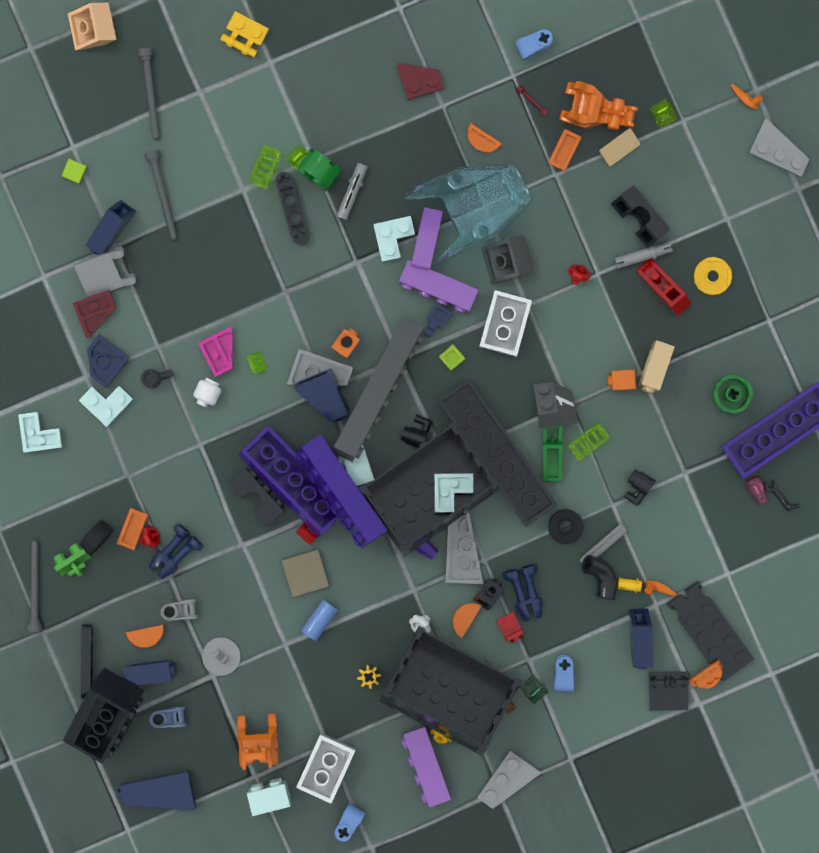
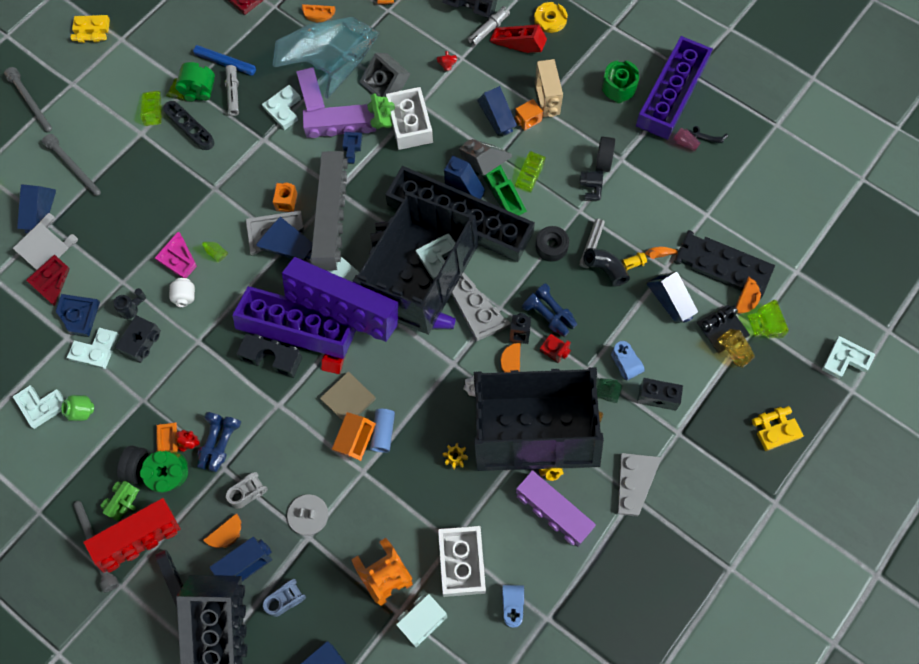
camera: 30 degrees left, 20 degrees down
lime tile [439,344,465,371] -> none
none -> bright green head [61,395,94,421]
none -> red brick [84,498,181,573]
none -> black brick [115,315,161,363]
none -> green brick [140,450,188,492]
none -> blue axle [193,45,256,75]
none -> orange brick [332,412,376,461]
none -> bright green hips [367,94,395,129]
none -> dark blue slope [444,156,485,199]
none -> dark blue slope [477,86,517,136]
none -> black tyre [596,136,615,172]
none -> black brick [637,378,683,411]
none -> clear yellow leg [717,329,755,368]
none -> clear neon green piece [747,300,789,338]
none -> yellow plate [752,406,804,451]
none -> light aqua plate [822,336,875,379]

